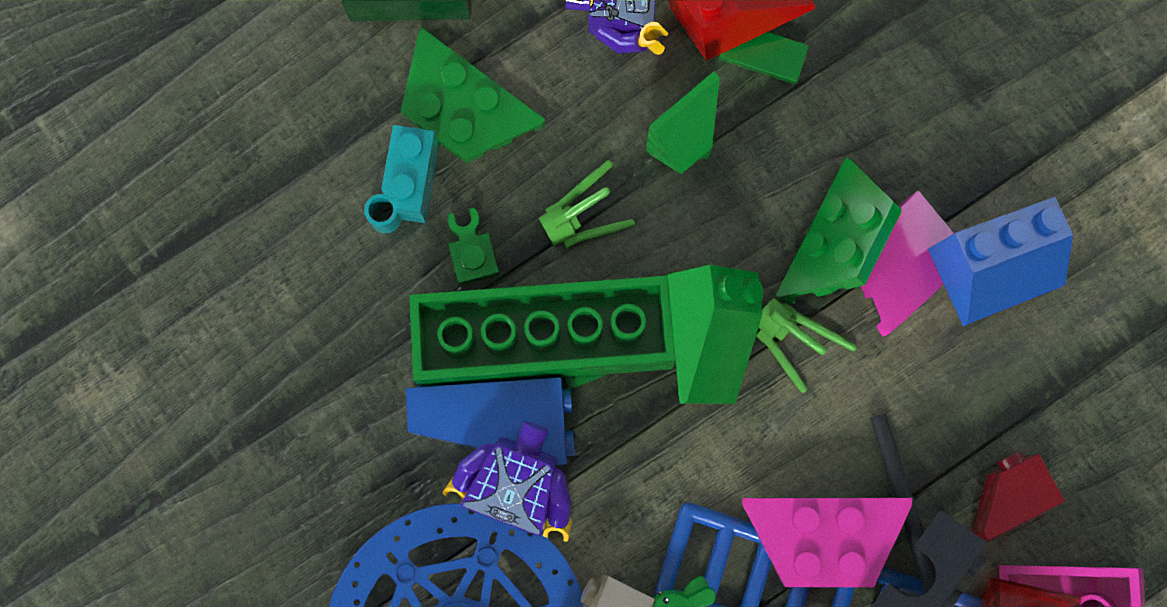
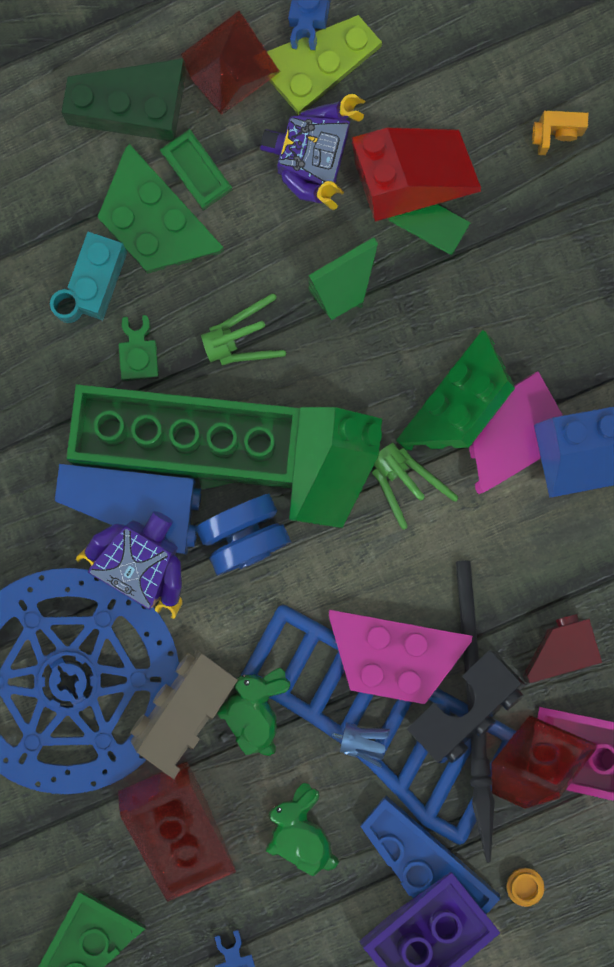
camera: 10 degrees right, 5 degrees up
none -> green tile [160,129,232,211]
none -> blue wheel [195,494,291,576]

